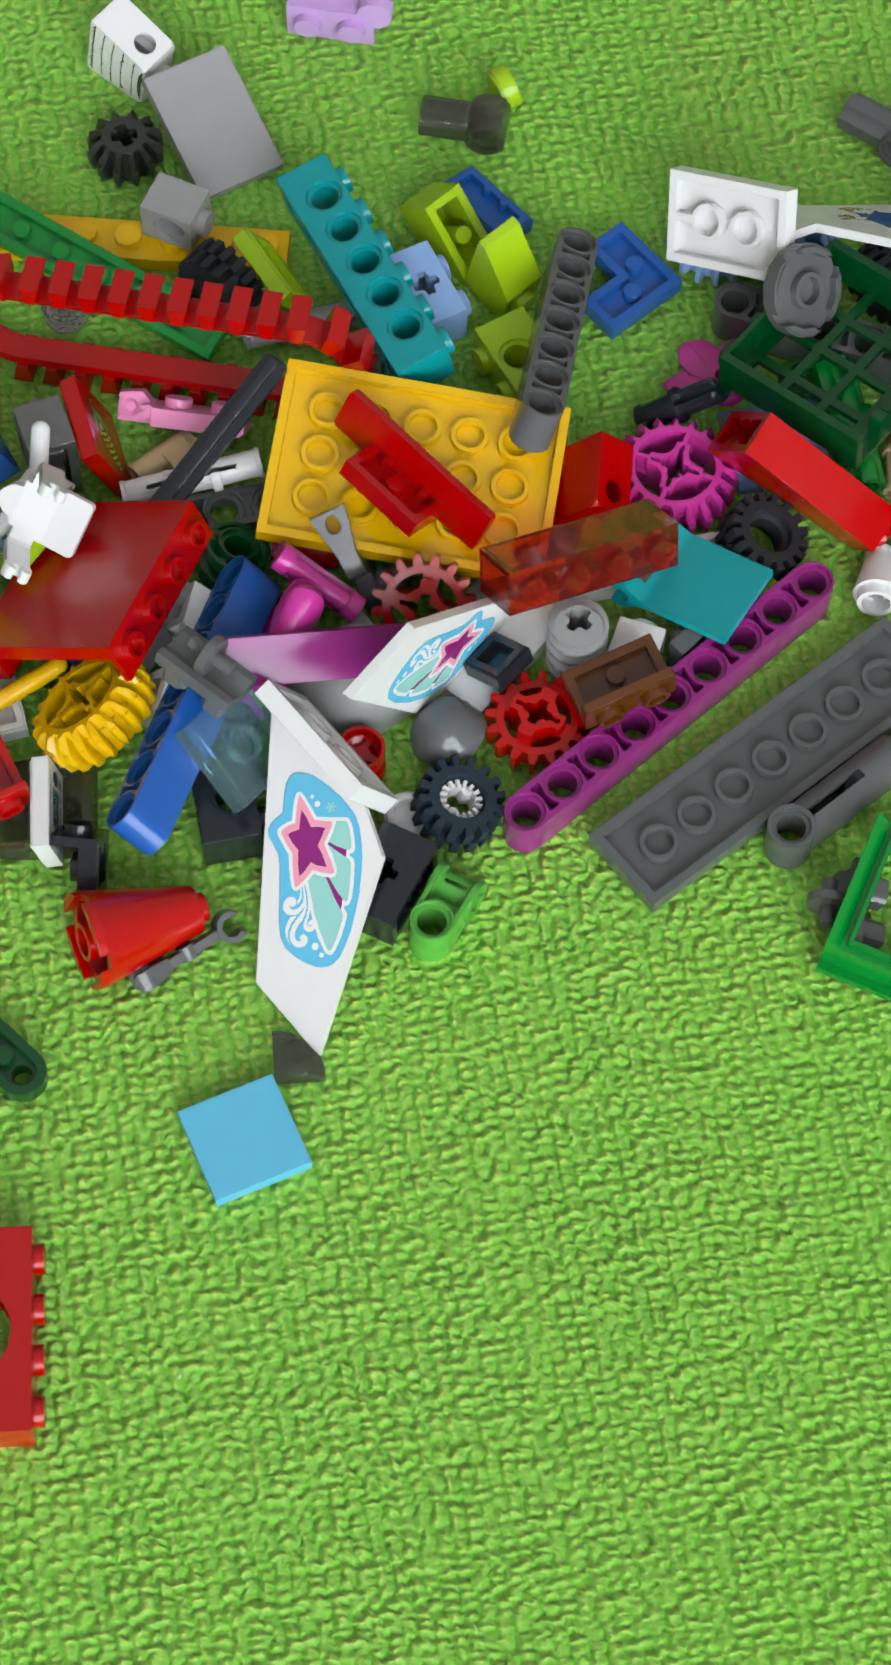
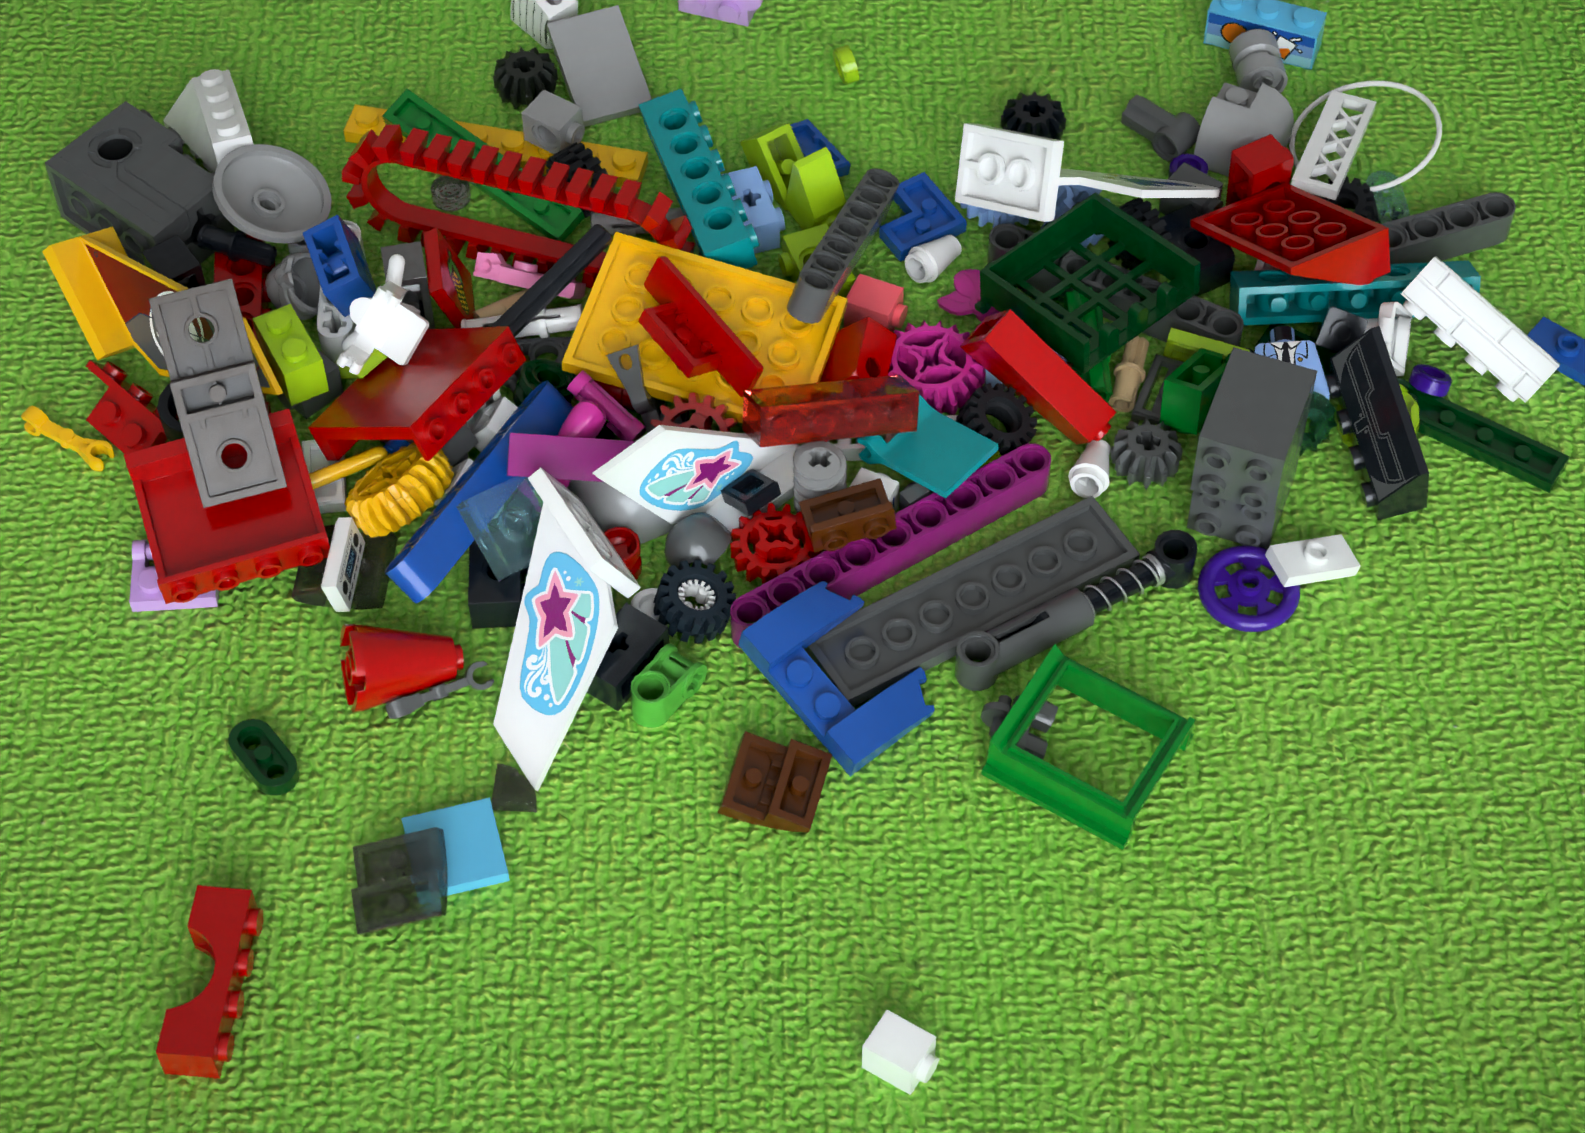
camera: 10 degrees right, 10 degrees down
black bracket [50,819,109,891] -> none
dark grey hips [154,625,258,718] -> none
lime tile [232,228,314,309] -> none
clear smoke piece [418,94,512,155] -> none
black axle [633,377,725,430] -> none
dark grey tile [763,242,841,338] -> none
none -> clear smoke slope [351,827,448,935]
none -> reddish brown slope [717,731,833,833]
none -> blue wedge [738,581,935,776]
none -> coral brick [844,273,908,332]
none -> white brick [862,1010,939,1095]
none -> white cone [904,235,962,283]
none -> black gear [1000,90,1066,140]

